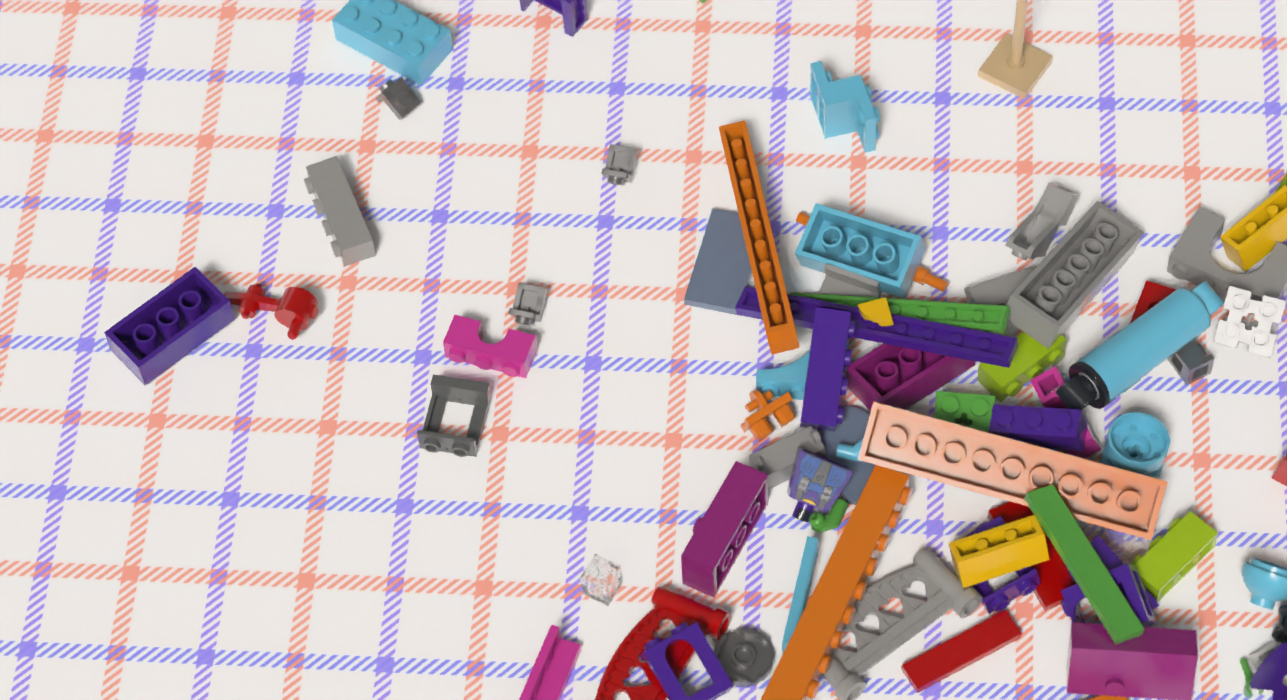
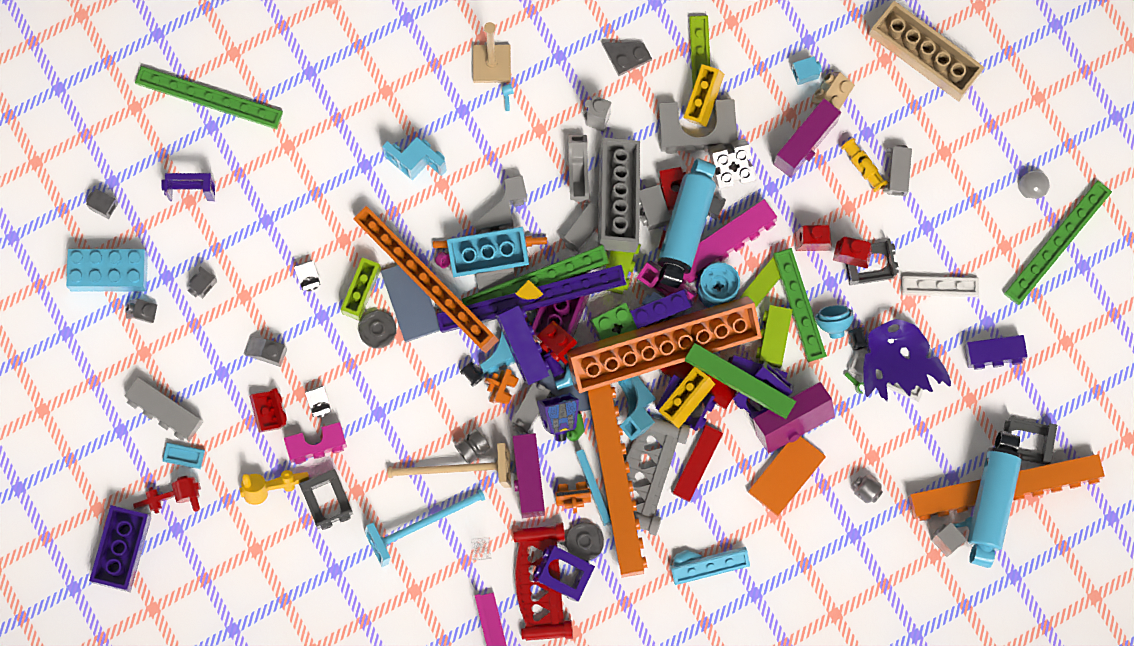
camera: 40 degrees left, 20 degrees up
none -> medium azure tile [162,442,205,470]
none -> flat silver brick [187,266,217,299]
none -> yellow piece [239,470,309,505]
none -> flat silver slope [244,337,287,367]
none -> red bracket [249,388,287,433]
none -> lime brick [341,257,381,321]
none -> flat silver tile [359,311,397,349]
none -> medium azure tile [365,489,486,567]
none -> tan tile [388,443,512,488]
none -> dark pink hinge [434,252,451,269]
none -> flat silver wheel [454,428,491,464]
none -> black bush [460,362,485,387]
none -> light grey arch [475,175,527,234]
none -> medium azure hand [502,84,514,111]
none -> red bracket [536,321,577,365]
none -> dark purple pin [543,352,565,377]
none -> orange hips [555,481,591,514]
none -> light grey brick [584,96,612,132]
none -> flat silver wing [602,42,652,77]
none -> medium azure arch [618,376,656,441]
none -> light grey brick [640,184,671,231]
none -> dark pink brick [682,199,778,284]
none -> lime tile [739,257,780,308]
none -> bright green tile [773,248,827,363]

